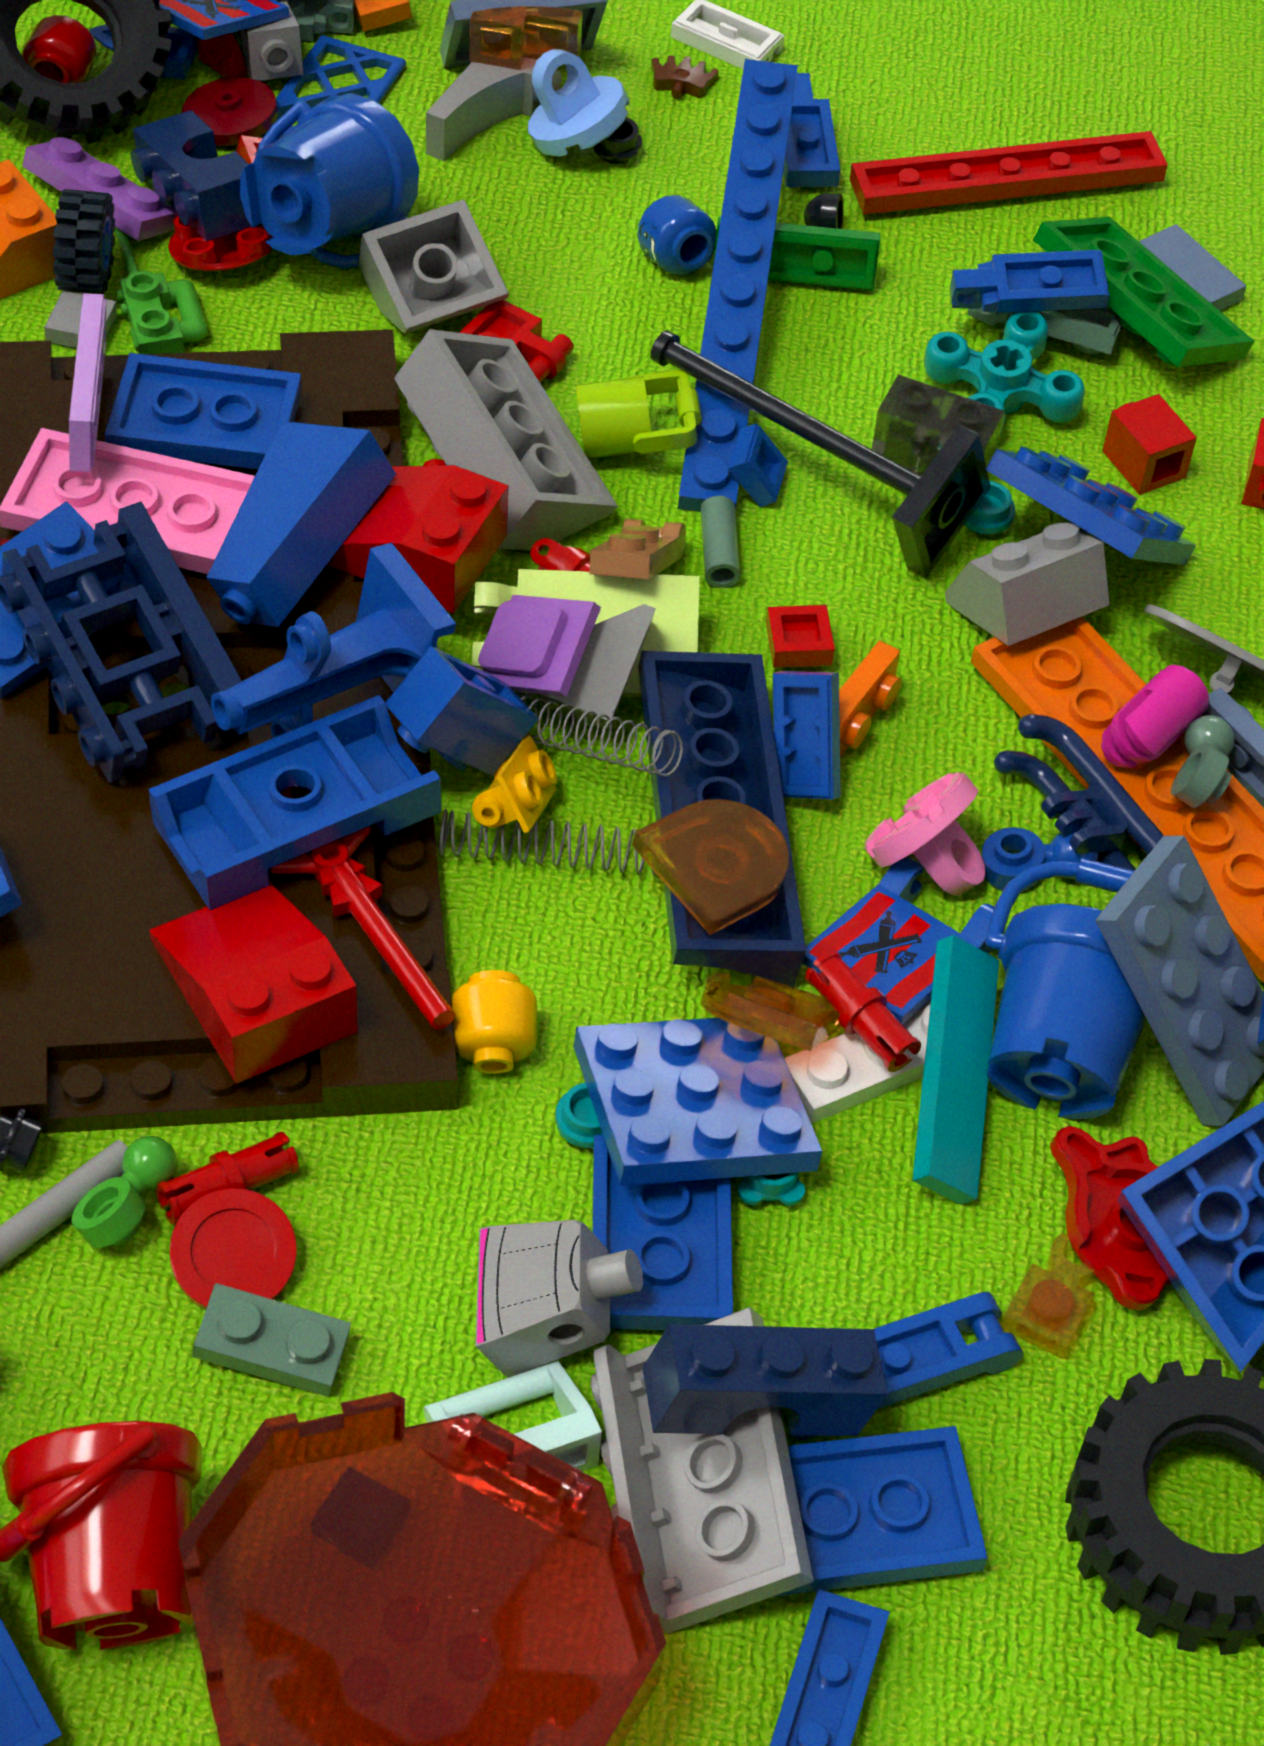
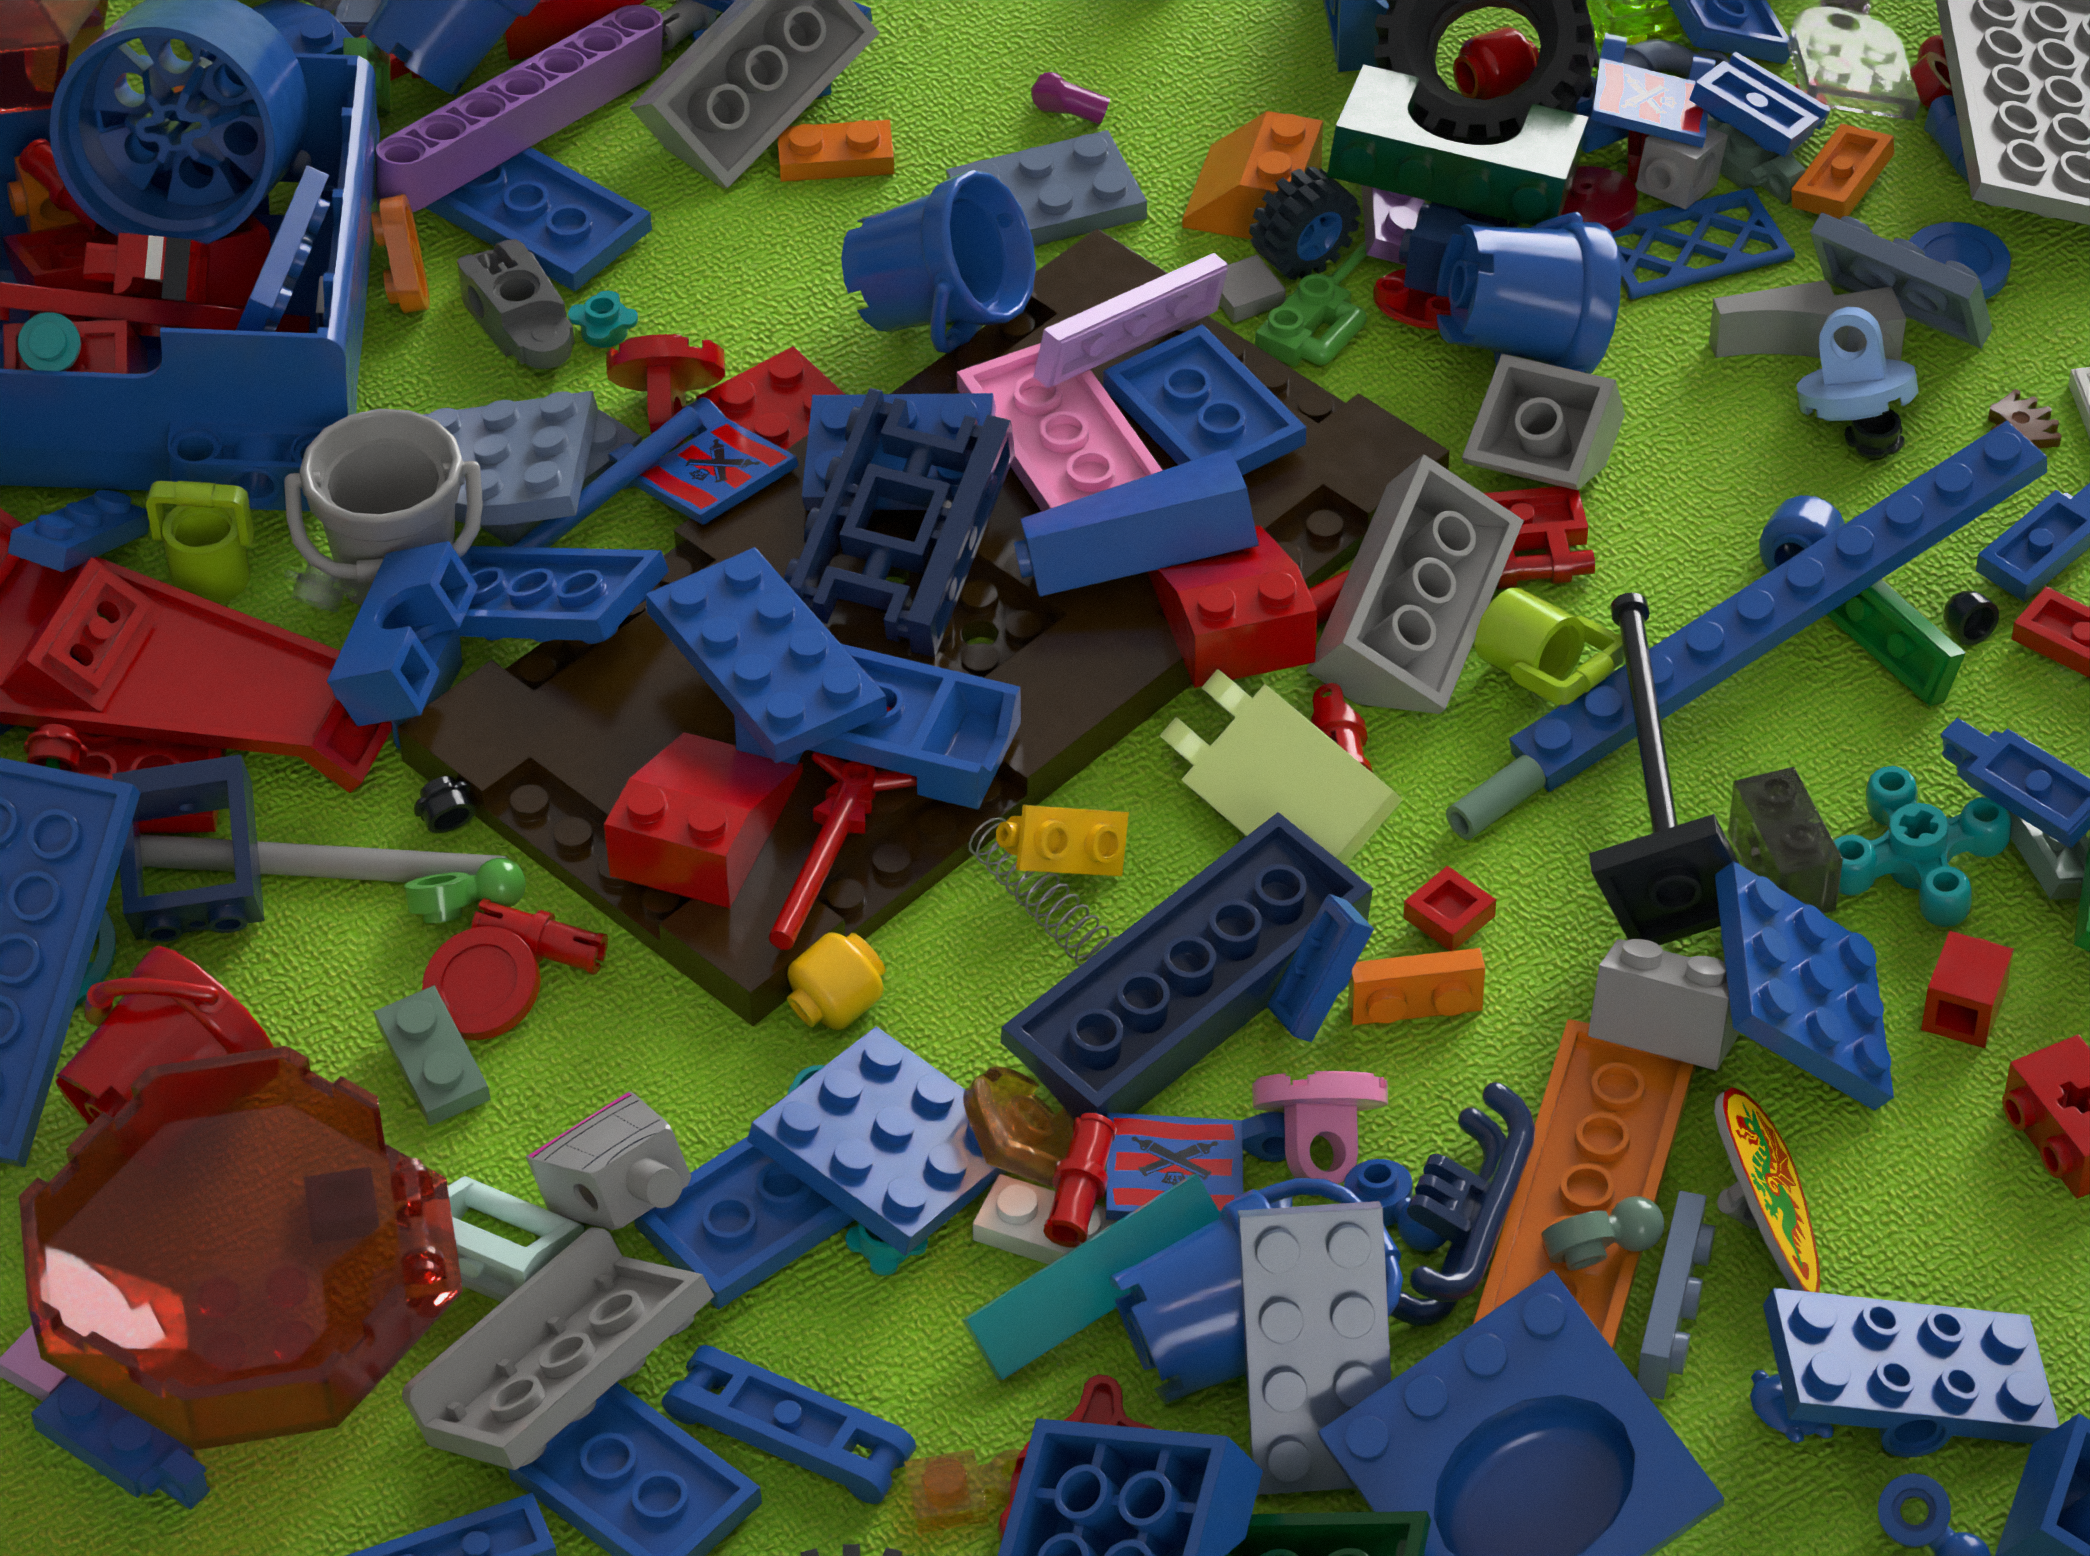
camera: 55 degrees right, 5 degrees down
blue piece [211,542,456,738] -> none
blue brick [386,646,539,776] -> none
clear orange slope [469,6,583,70] -> none
medium lavender piece [478,595,601,697] -> none
light grey piece [515,691,683,777] -> none
light grey slope [540,604,656,732] -> none
medium nougat plate [589,519,686,579] -> none
clear orange tile [632,799,789,935] -> none
dark blue arch [642,1324,888,1436] -> none
blue tile [728,423,788,507] -> none
dark pink arm [1101,665,1209,768] -> none
none -> blue plate [646,547,887,763]
none -> dark green arch [1327,64,1589,226]

